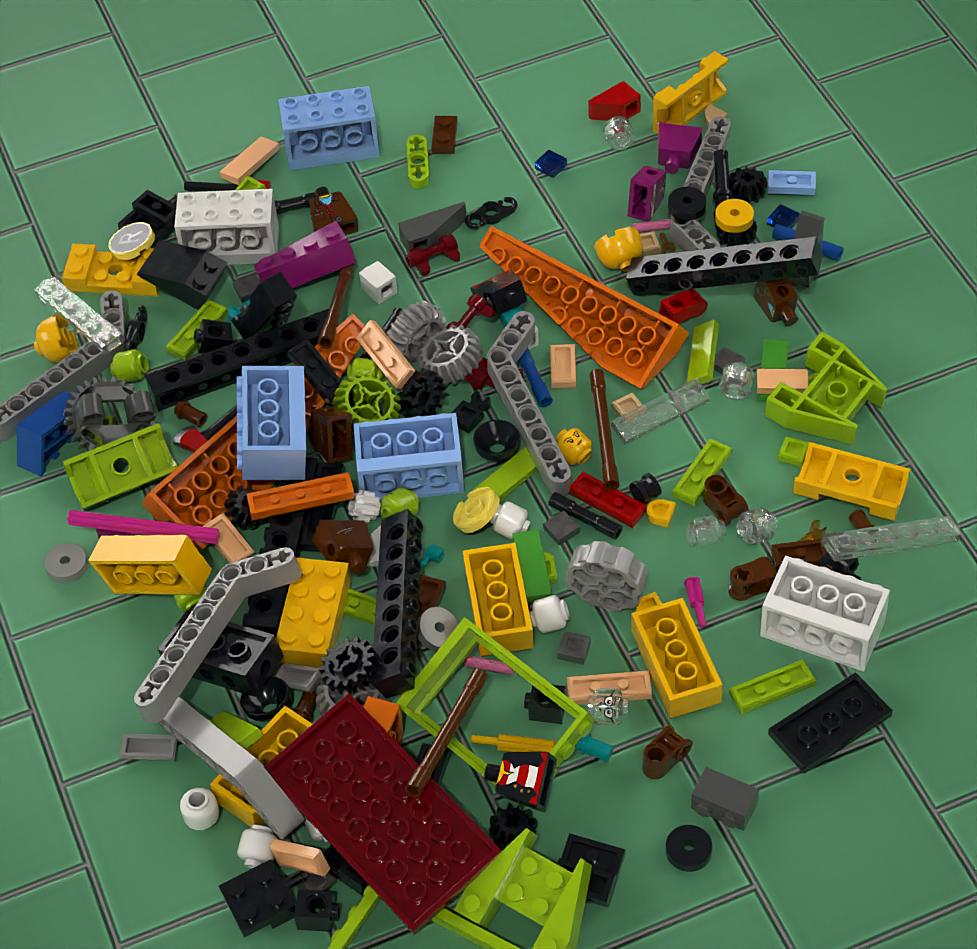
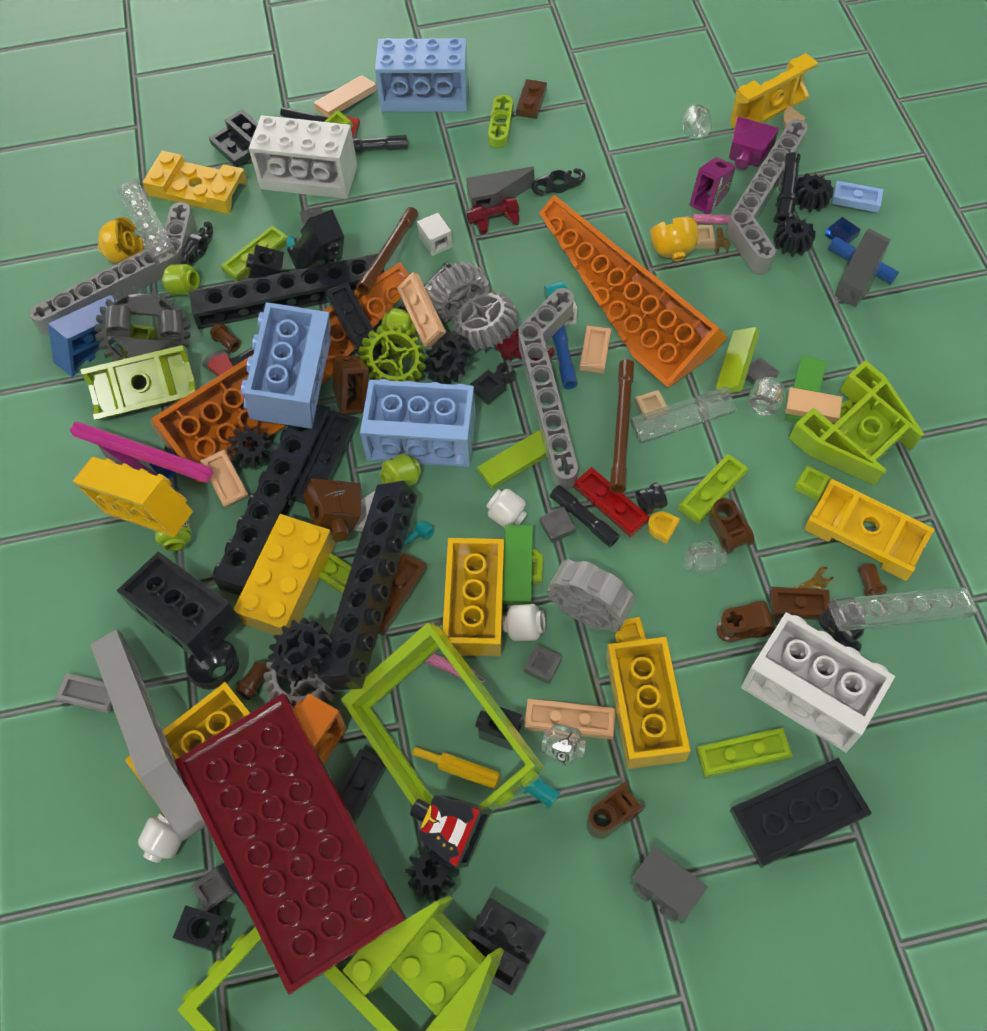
camera: 10 degrees right, 10 degrees up
light grey piece [44,543,88,583] -> none
tile [108,222,155,260] -> none
light grey beam [134,547,302,724] -> none
black slope [137,240,227,310] -> none
white head [180,787,219,830] -> none
lime tile [209,710,263,750] -> none
black plate [219,859,305,937] -> none
orange plate [247,472,355,520] -> none
magenta wedge [253,221,356,288] -> none
light nougat tile [269,839,330,876] -> none
light grey tile [274,663,322,693] -> none
reddish brown torso [309,187,358,235] -> none
white gear [348,490,381,523] -> none
reddish brown piece [405,668,488,798] -> none
light grey piece [417,607,458,651] -> none
dark red piece [446,294,496,329] -> none
light yellow tile [453,487,500,533] -> none
black torso [470,270,527,315] -> none
black piece [473,420,520,461] -> none
clear blue tile [535,150,567,178] -> none
yellow head [555,428,593,466] -> none
red slope [588,81,641,121] -> none
black brick [626,237,823,295] -> none
red leg [659,289,708,324] -> none
black piece [666,825,712,872] -> none
black piece [668,187,706,221] -> none
dark pink axle [684,577,707,628] -> none
yellow piece [715,199,754,233] -> none
clear head [737,508,777,544] -> none
reddish brown torso [753,279,798,326] -> none

